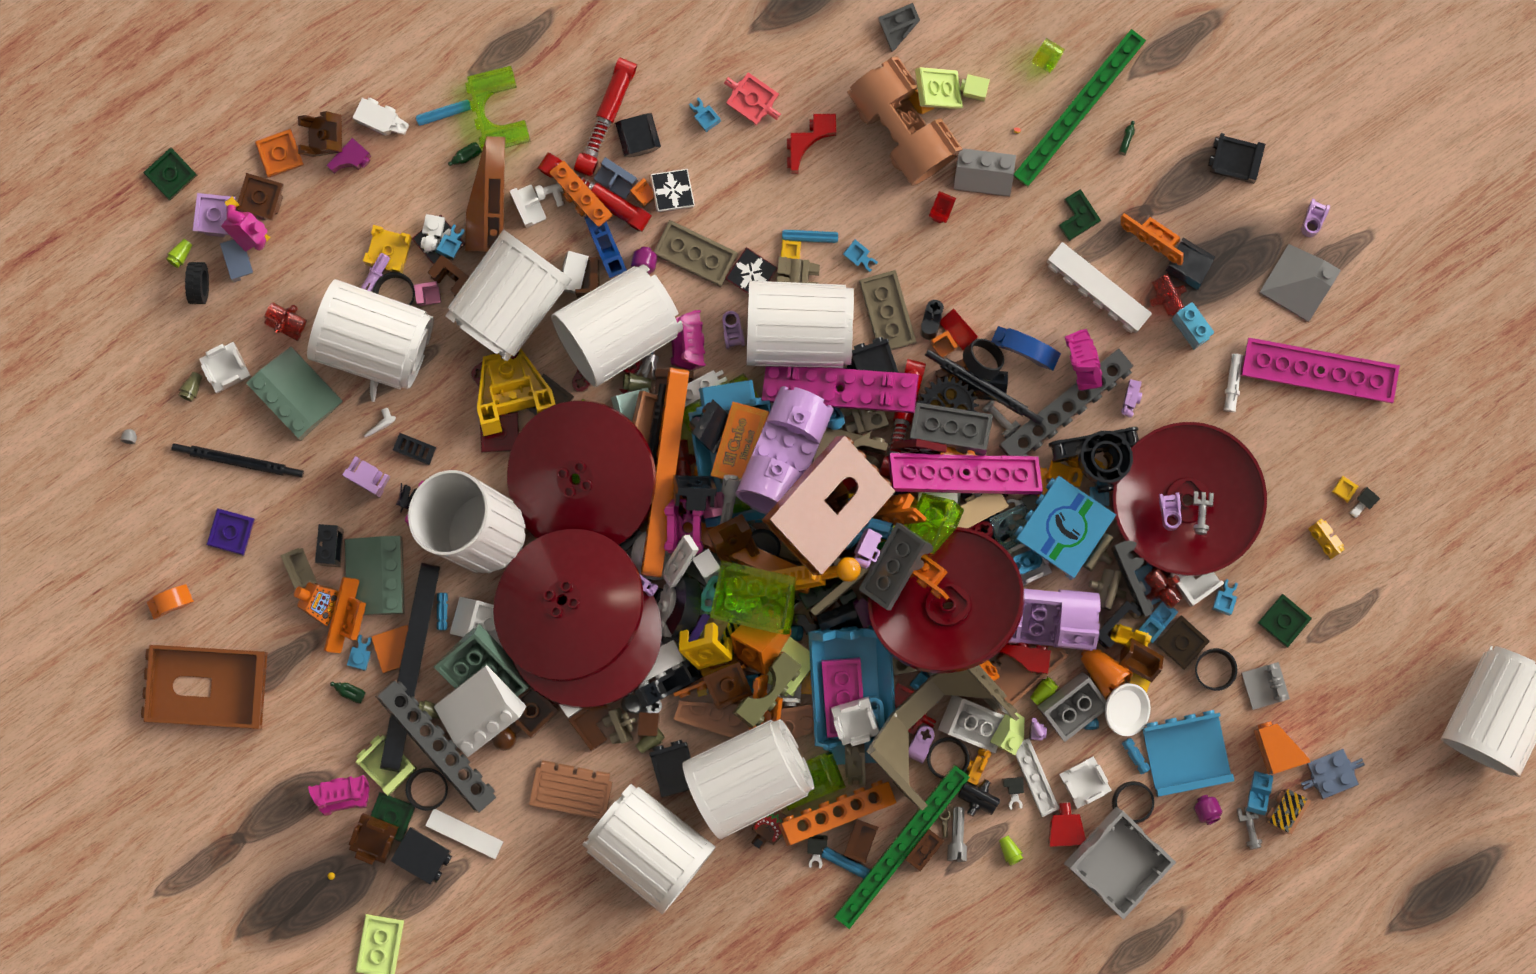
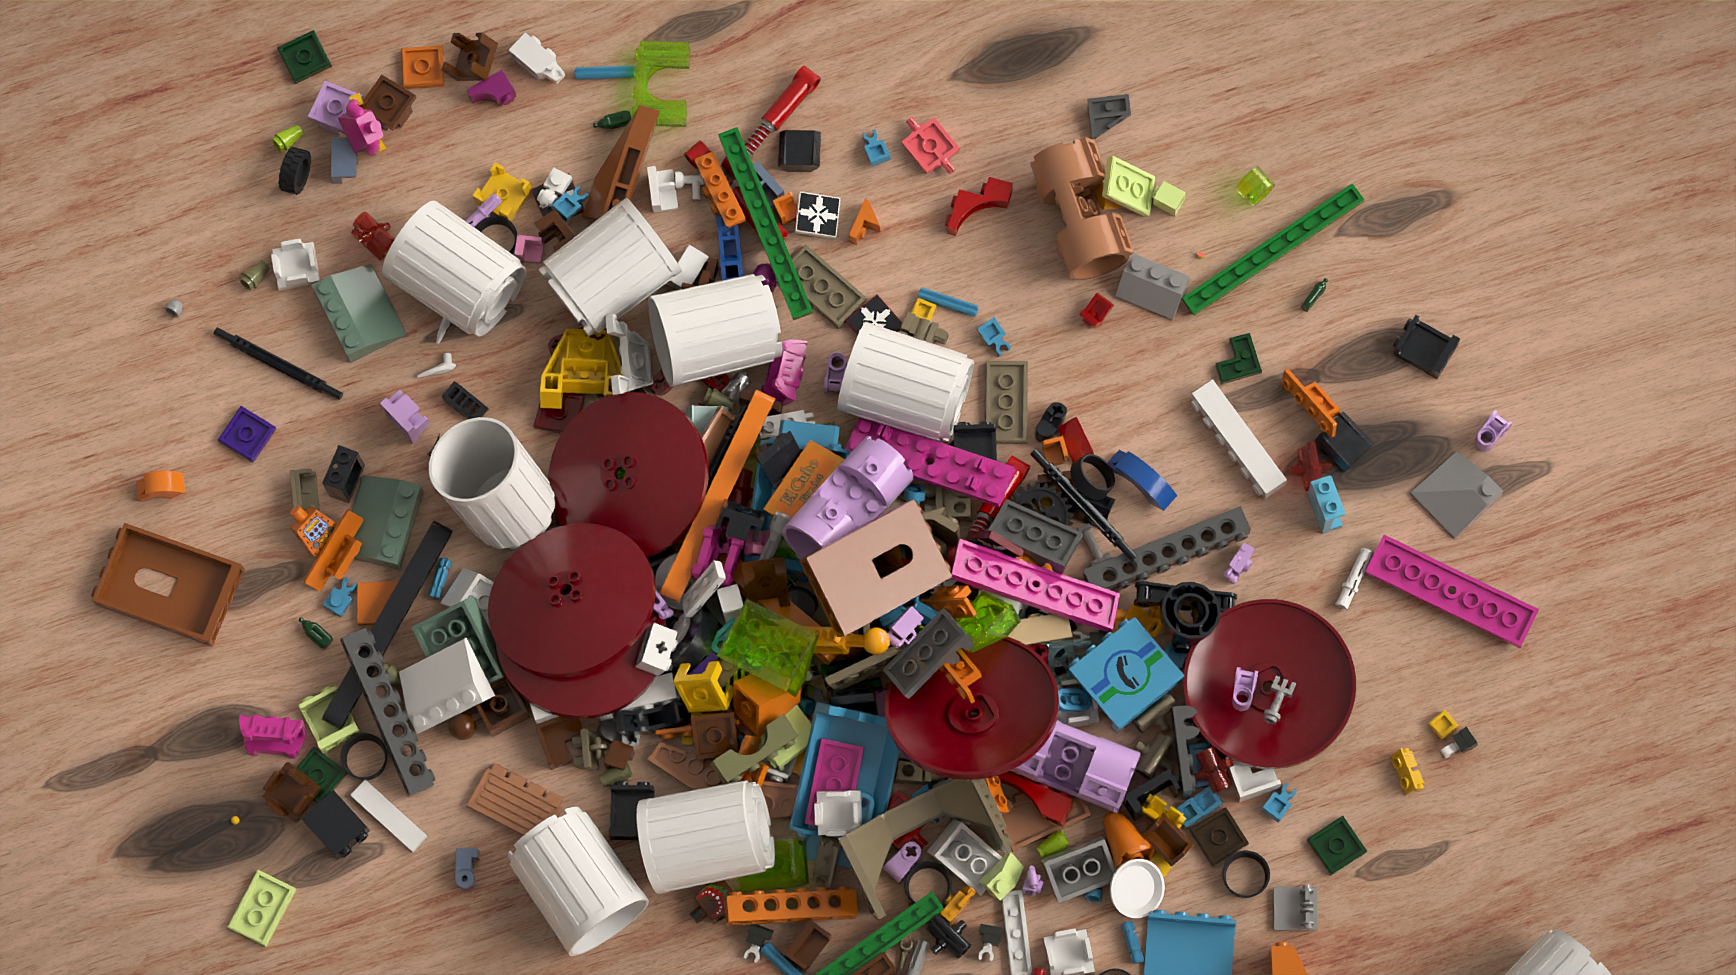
camera: 20 degrees right, 10 degrees down
dark pink piece [1065,329,1102,390] -> none
none -> sand blue leg [455,848,480,890]
none -> white wing [605,313,653,395]
none -> white brick [635,623,677,676]
none -> green plate [718,127,813,321]
none -> orange slope [849,199,881,245]

